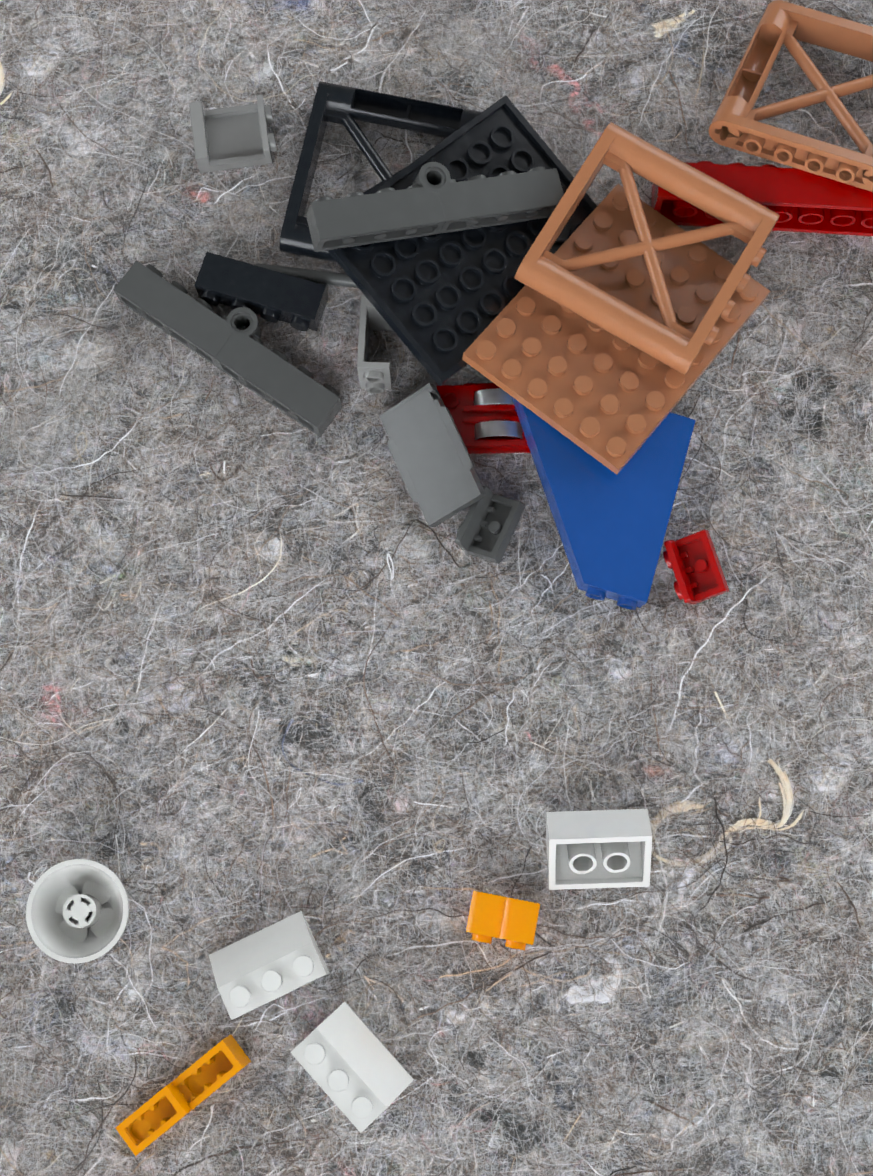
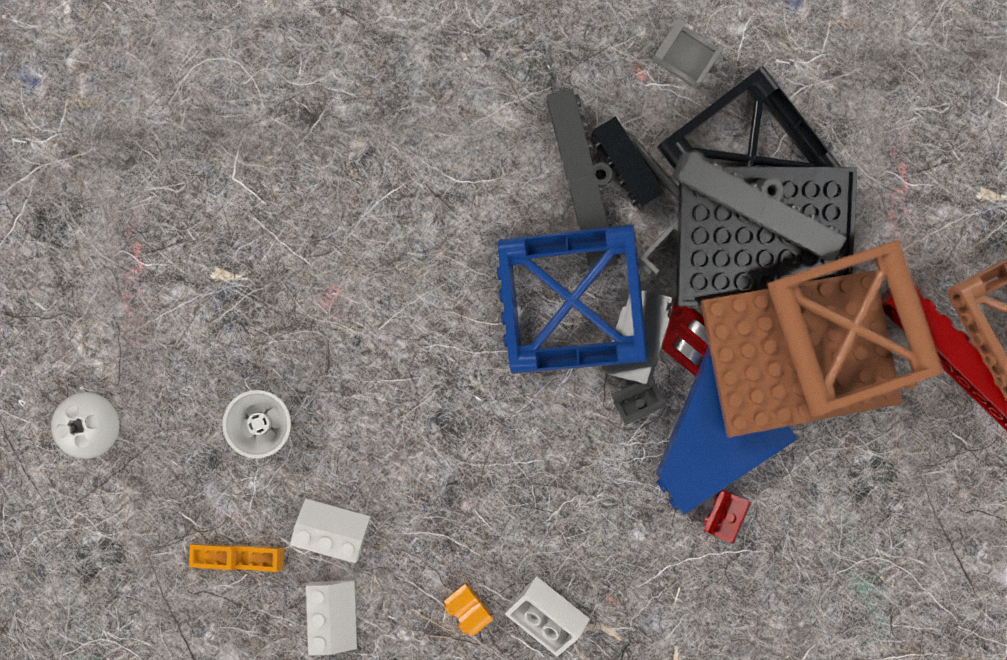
camera: 35 degrees right, 10 degrees up
none -> blue piece [497,224,648,374]

